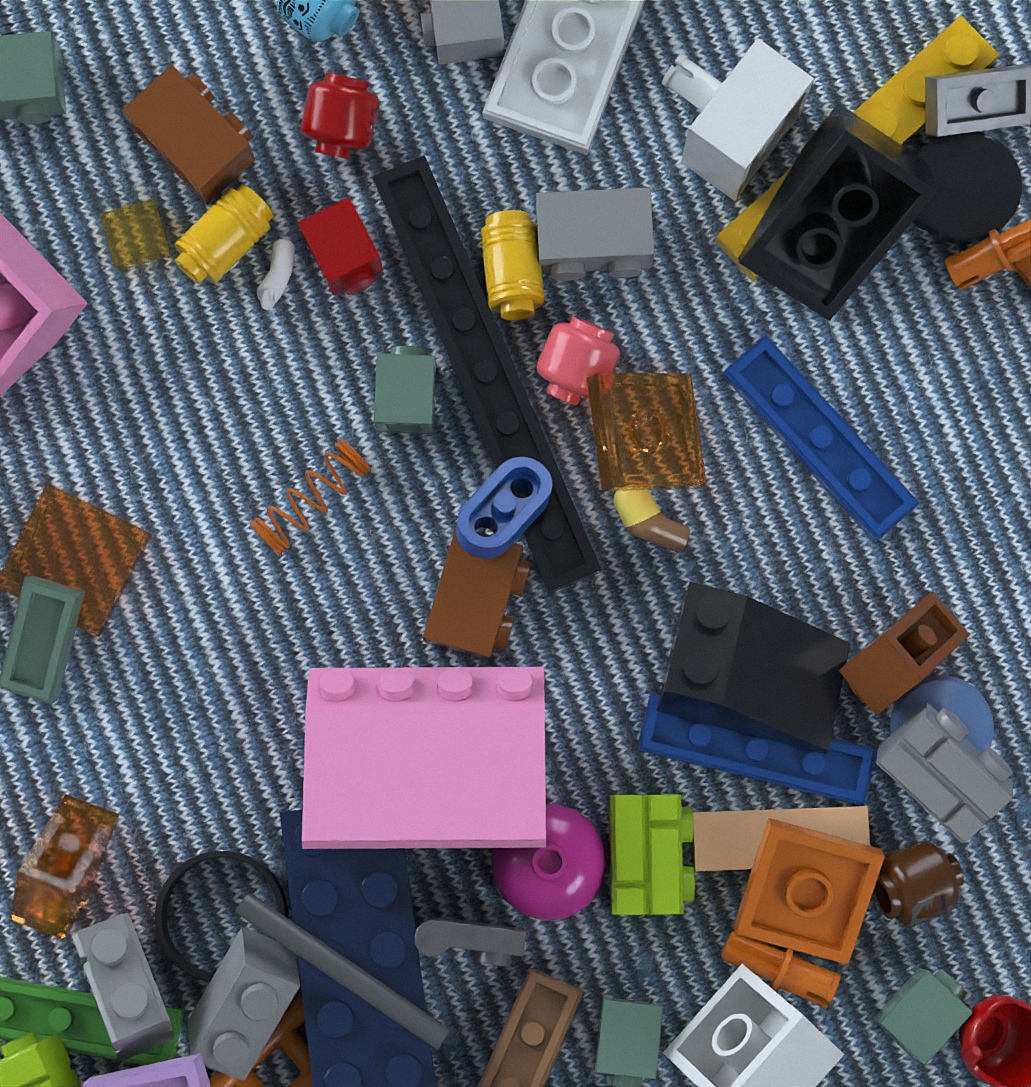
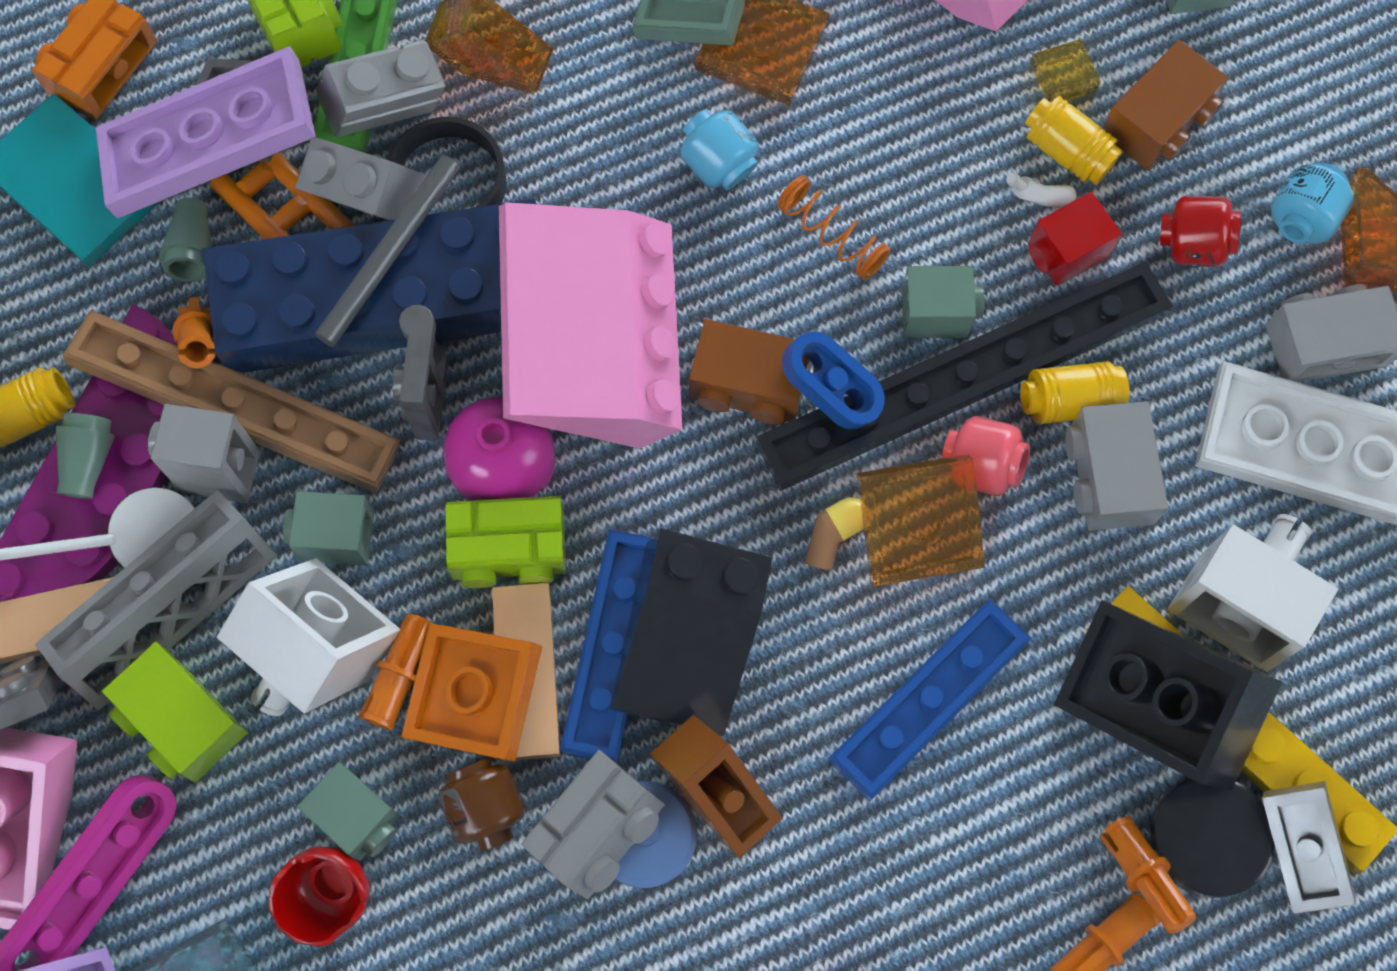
camera: 85 degrees right, 10 degrees down
none -> medium azure head [680,109,758,191]

